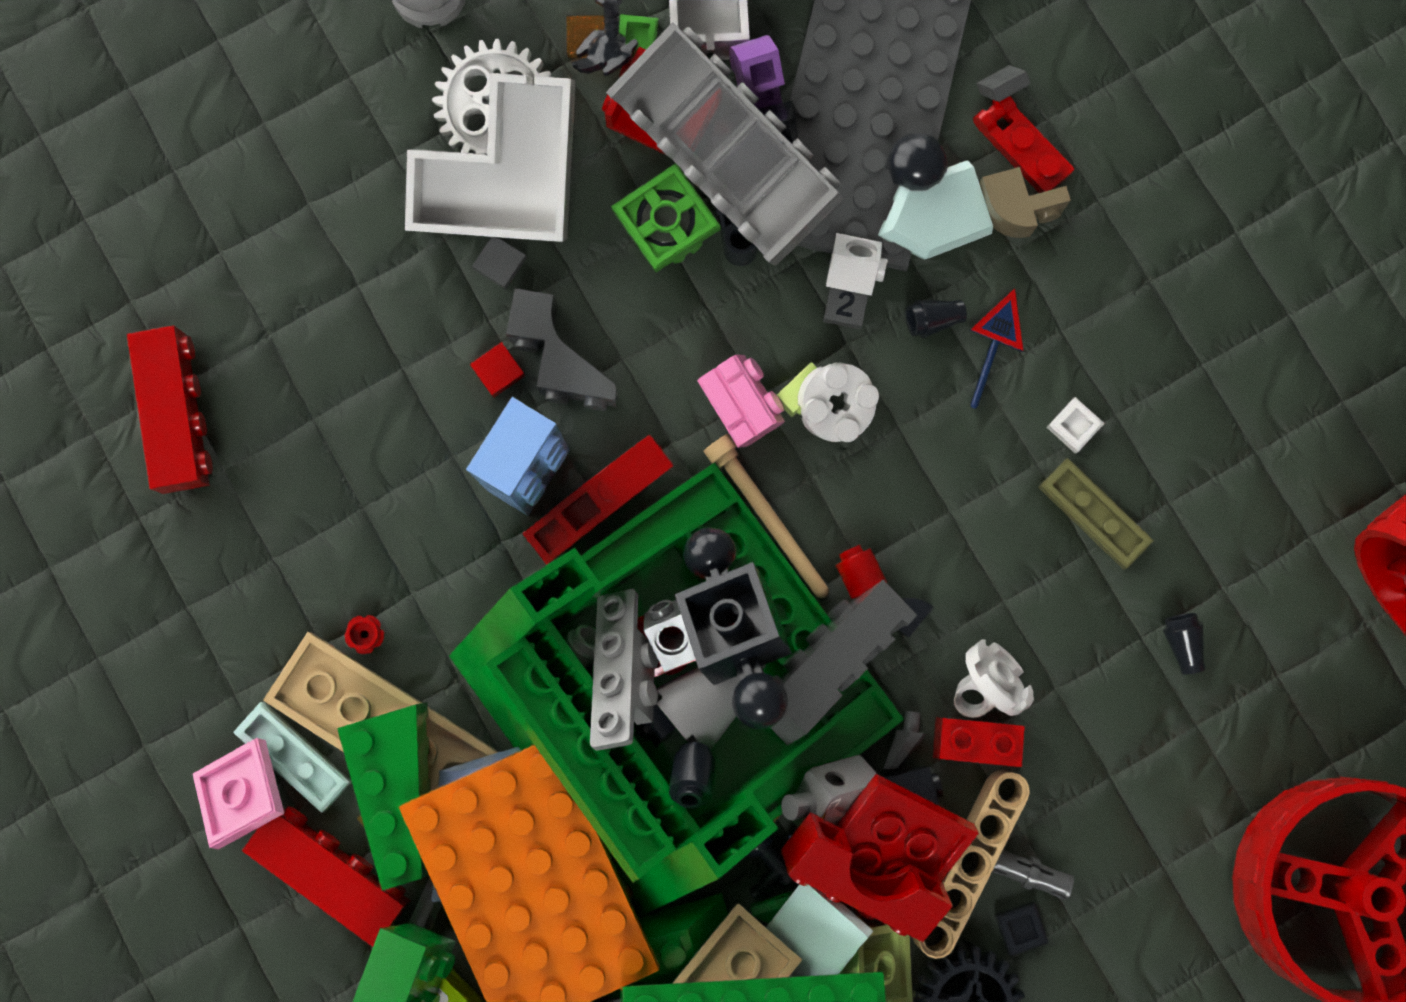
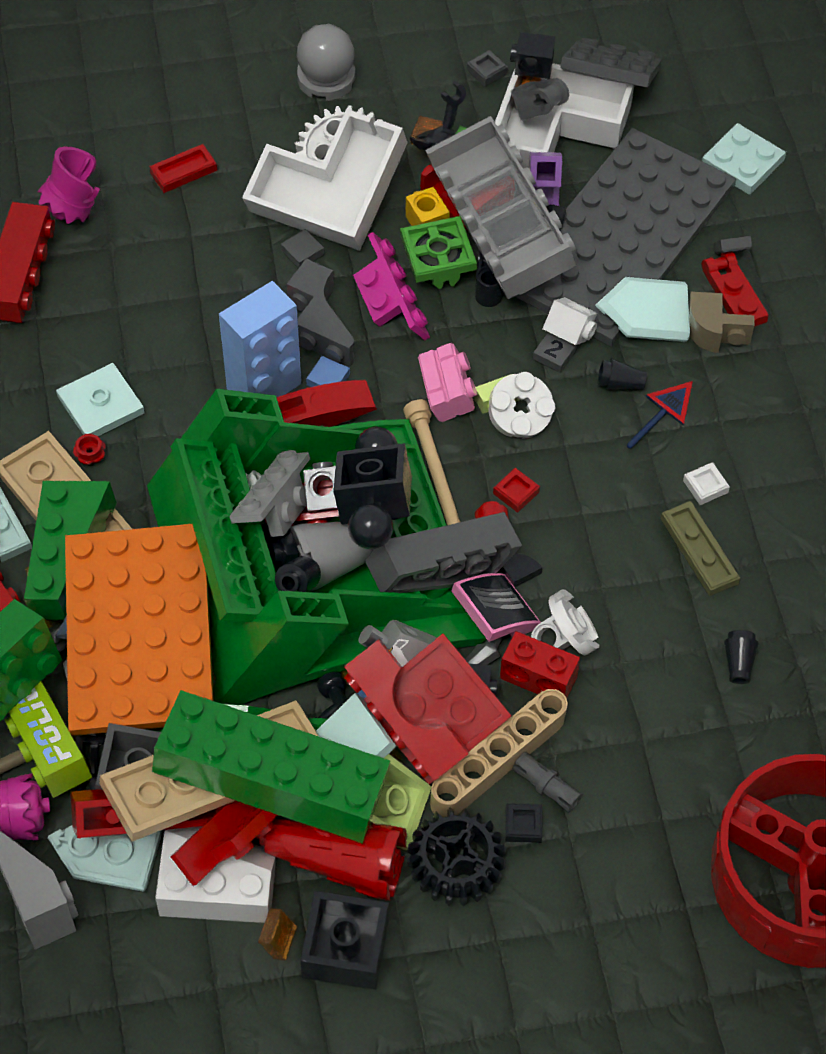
camera: 20 degrees right, 25 degrees down
black hair [886,133,948,191] -> none
none -> dark pink hat [38,146,100,224]
none -> light aqua plate [56,363,145,436]
none -> red tile [149,144,218,193]
none -> medium blue tile [306,356,350,387]
none -> dark pink bracket [353,232,430,340]
none -> yellow brick [406,187,450,226]
none -> slope [451,573,541,642]
none -> red tile [493,468,540,513]

